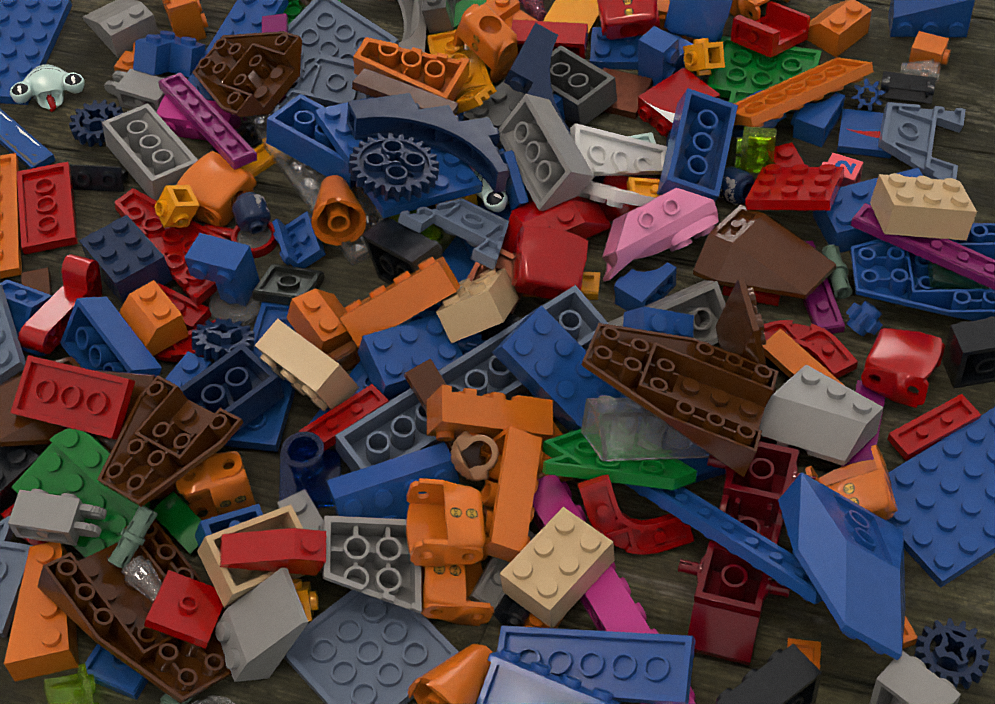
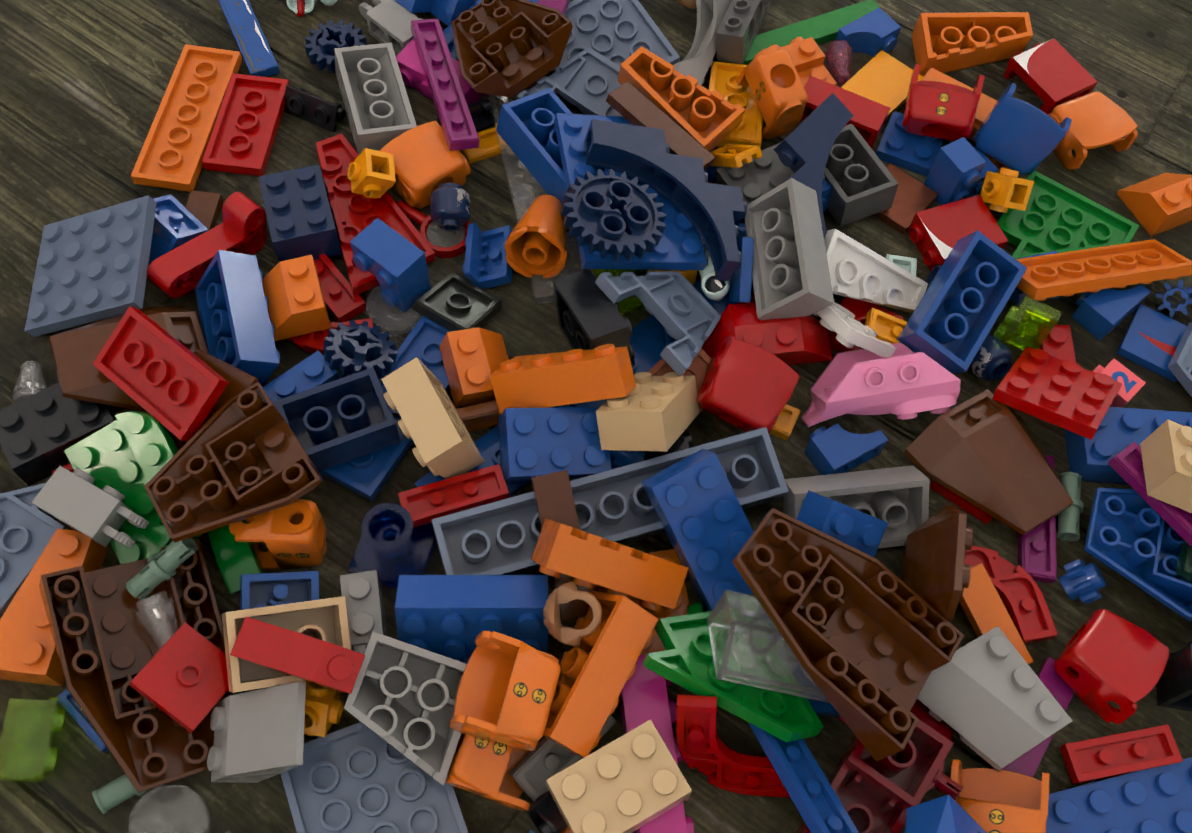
camera: 10 degrees right, 10 degrees up
red panel [730,1,811,58] -> none

